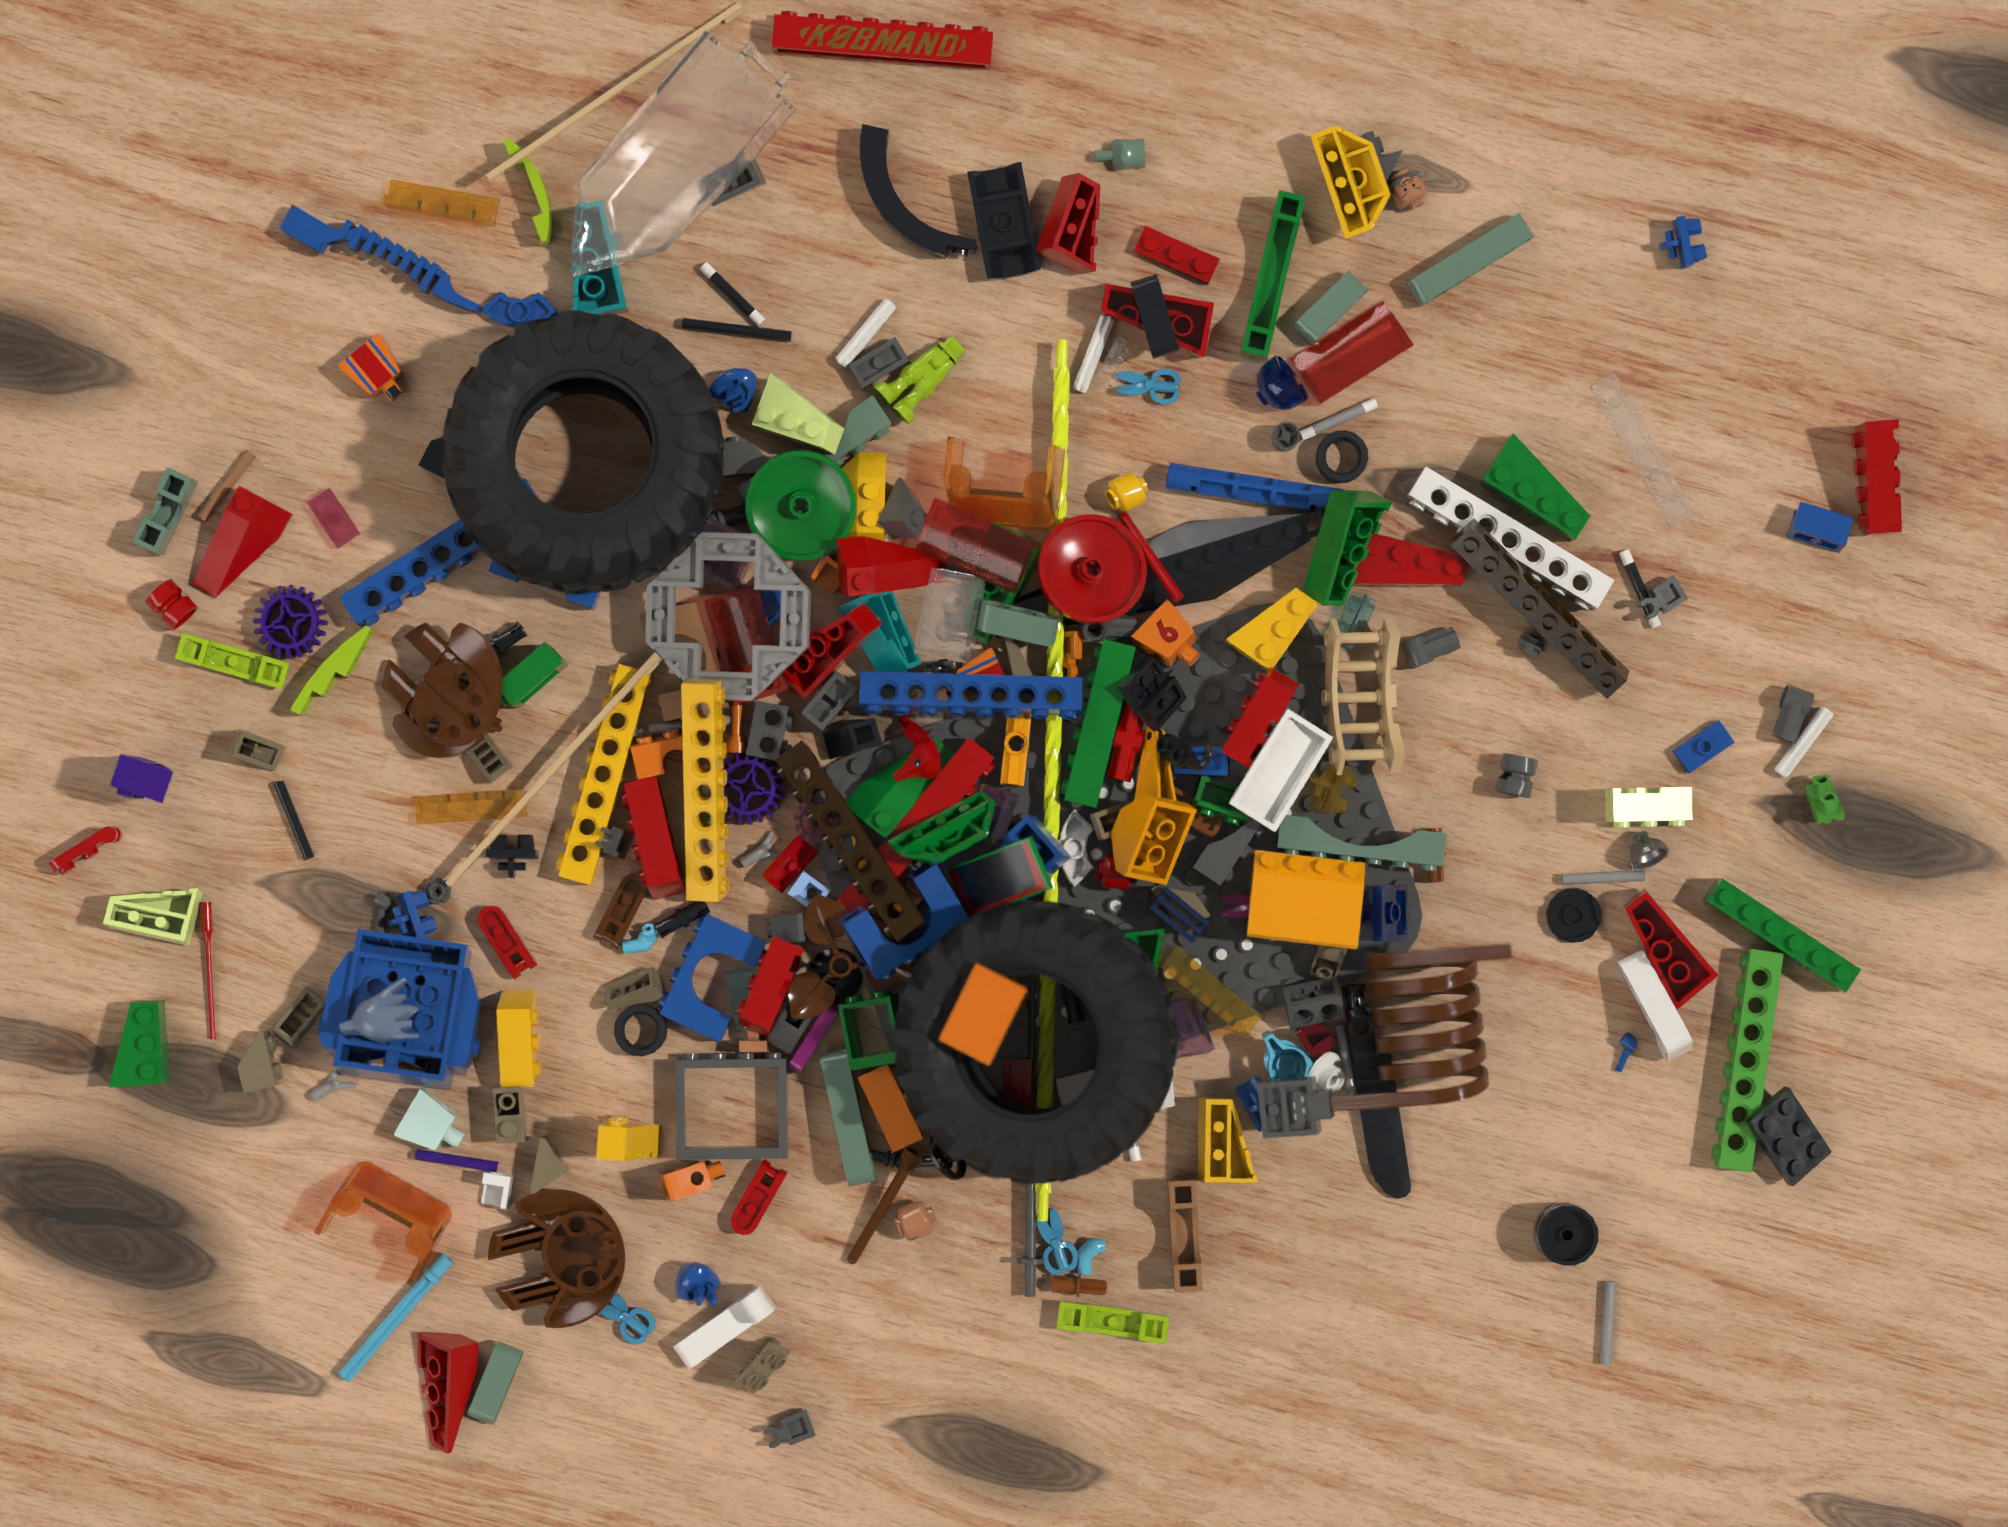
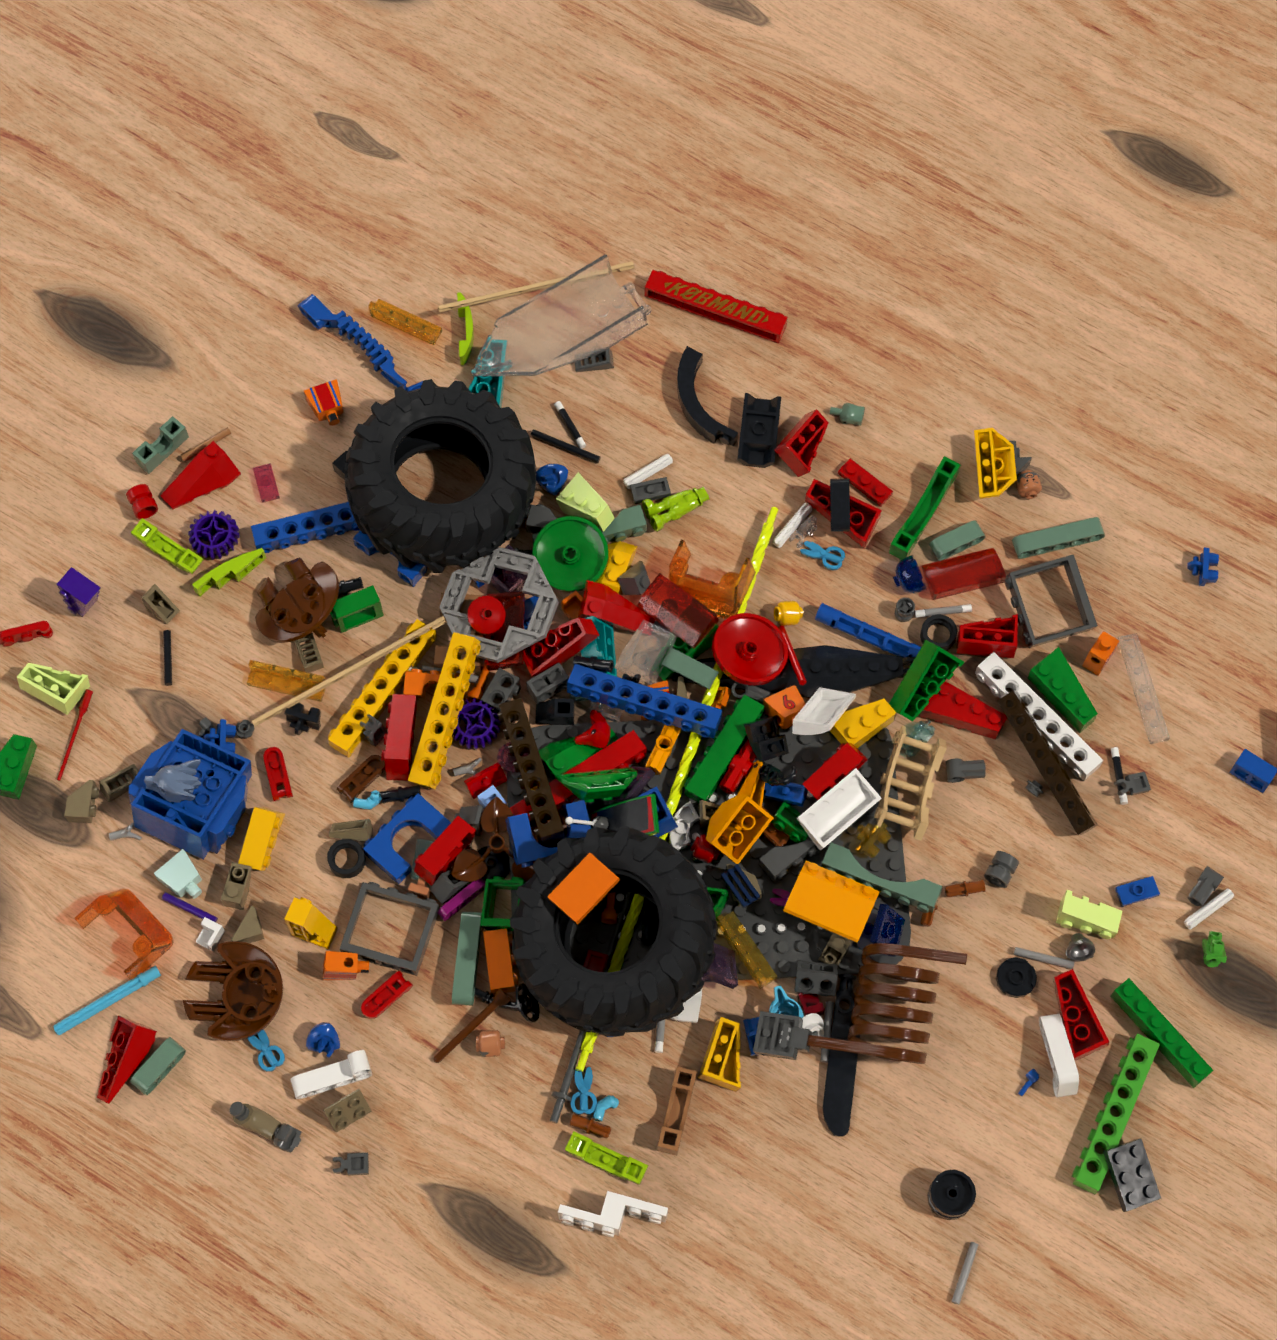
camera: 20 degrees right, 20 degrees down
none -> piece [230,1101,301,1153]
none -> red dish [467,596,506,634]
none -> white bracket [558,1191,668,1237]
none -> hinge [565,816,608,829]
none -> black pin [573,655,614,672]
none -> white slope [792,687,856,735]
none -> dark orange axle [945,879,986,897]
none -> red wedge [957,614,1018,658]
none -> dark grey window [1005,554,1098,648]
none -> orange torso [1082,631,1120,676]

